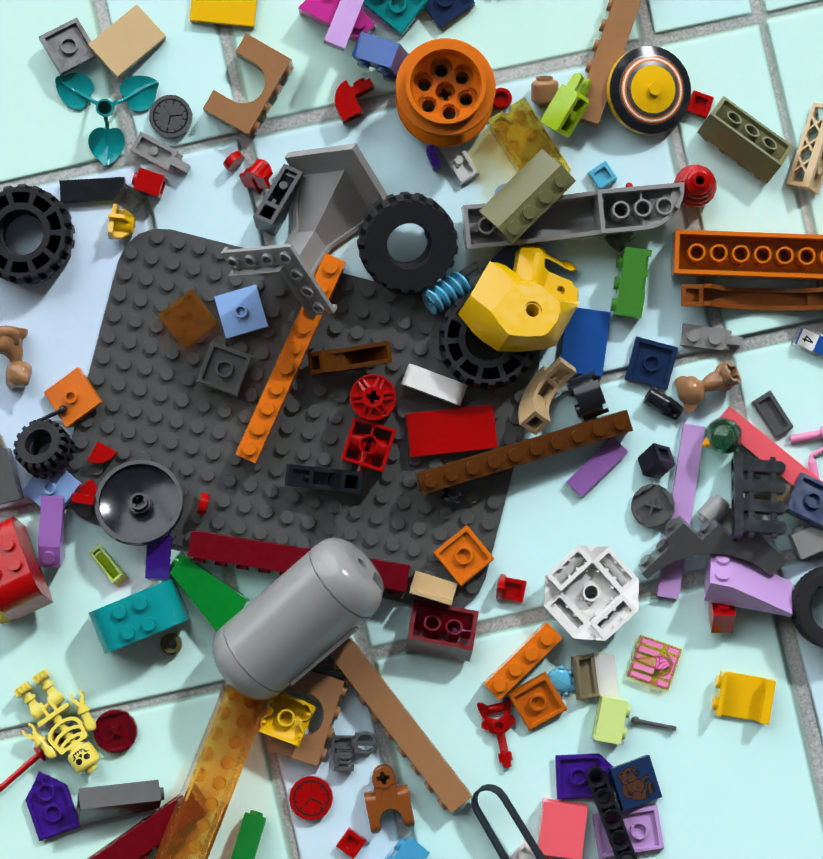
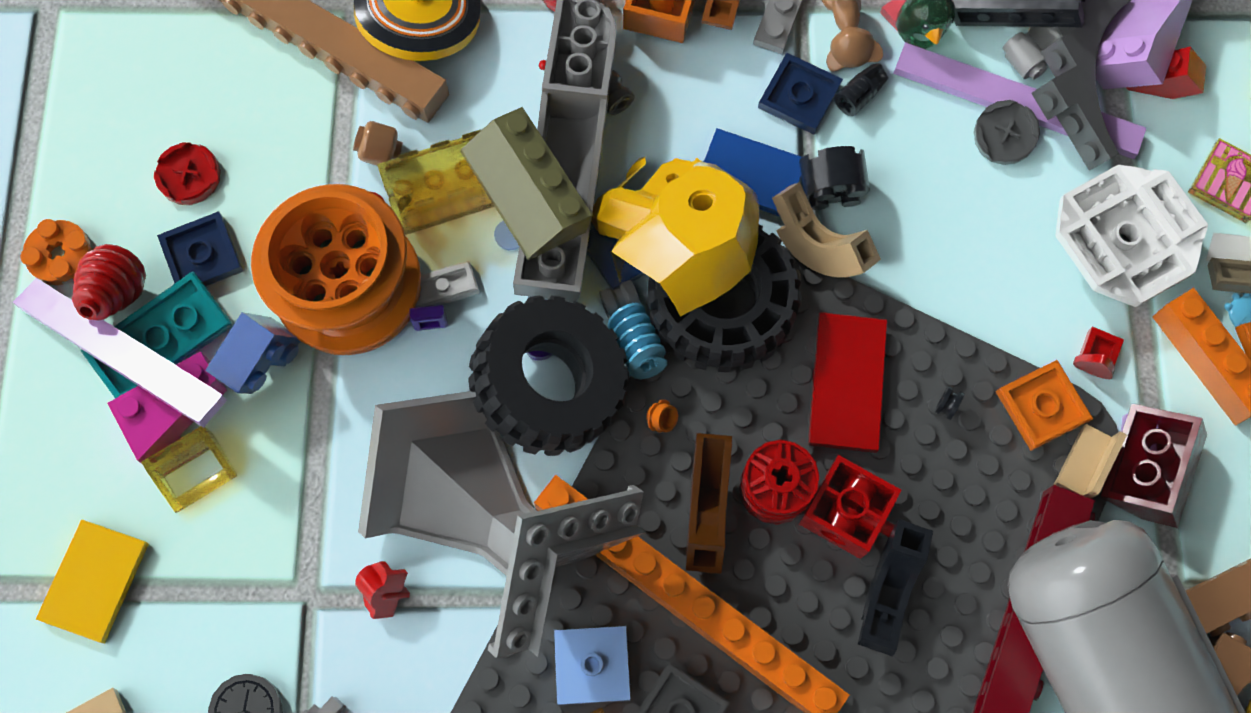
camera: 80 degrees left, 15 degrees down
medium nougat arch [203,33,294,138] -> none
red tile [223,151,245,172] -> none
black slope [253,164,304,236] -> none
red brick [335,78,374,125] -> none
white beam [401,364,468,406] -> none
reddish brown brick [415,410,633,494] -> none
lime hinge [539,72,592,139] -> none
medium lavender tile [566,437,628,497] -> none
medium azure tile [587,161,618,190] -> none
bright green wedge [610,247,652,320] -> none
black panel [638,443,676,479] -> none
none -> clear yellow tile [141,426,238,513]
none -> orange plate [647,399,678,433]

